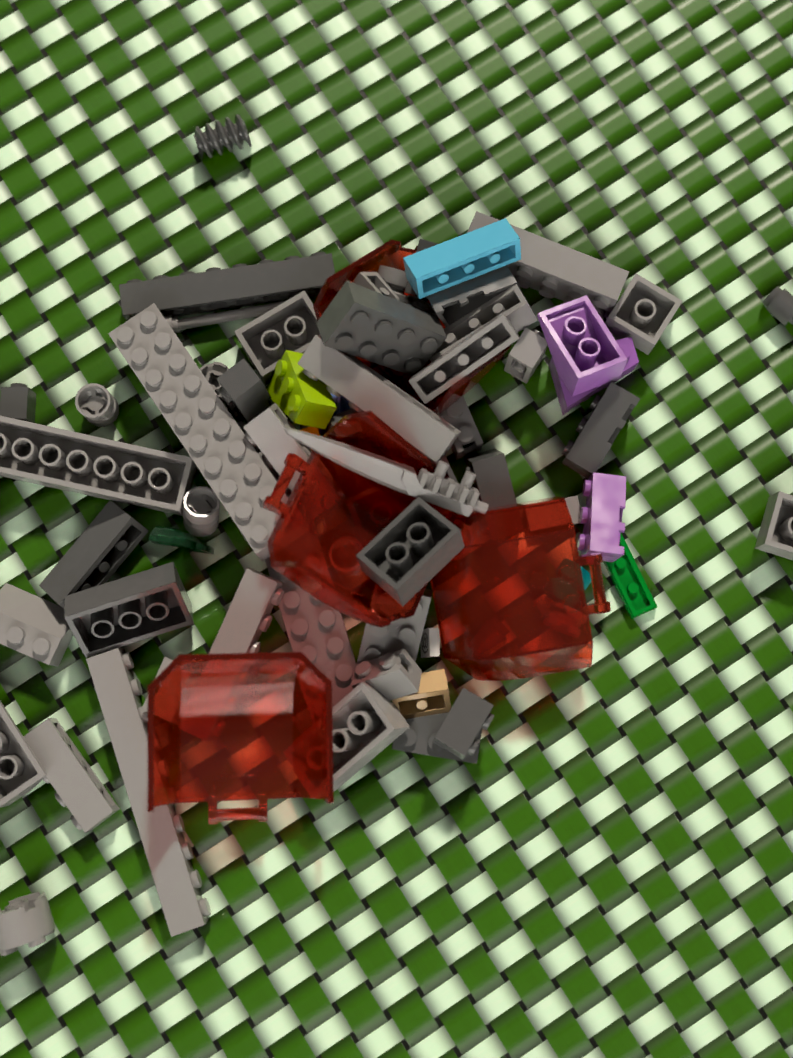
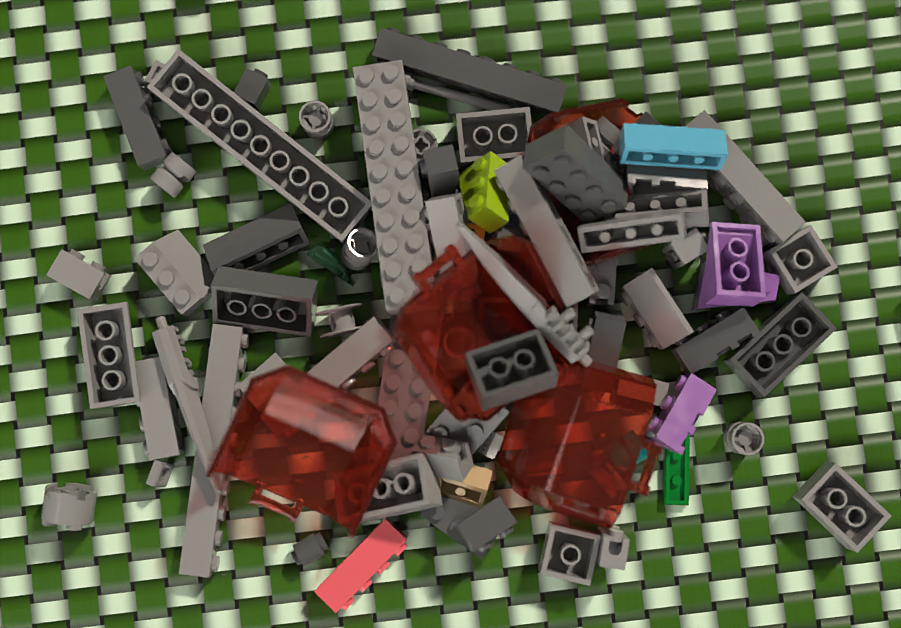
camera: 25 degrees right, 5 degrees up
none -> light grey tile [146,460,174,487]
none -> light grey piece [152,316,221,495]
none -> dark grey brick [291,532,330,567]
none -> coral brick [314,517,408,613]
none -> light grey piece [315,303,364,339]
none -> light grey brick [538,521,601,586]
none -> light grey brick [596,524,630,570]
none -> light grey slope [619,268,694,350]
none -> dark grey brick [723,292,837,397]
none -> light grey wheel [723,422,764,455]

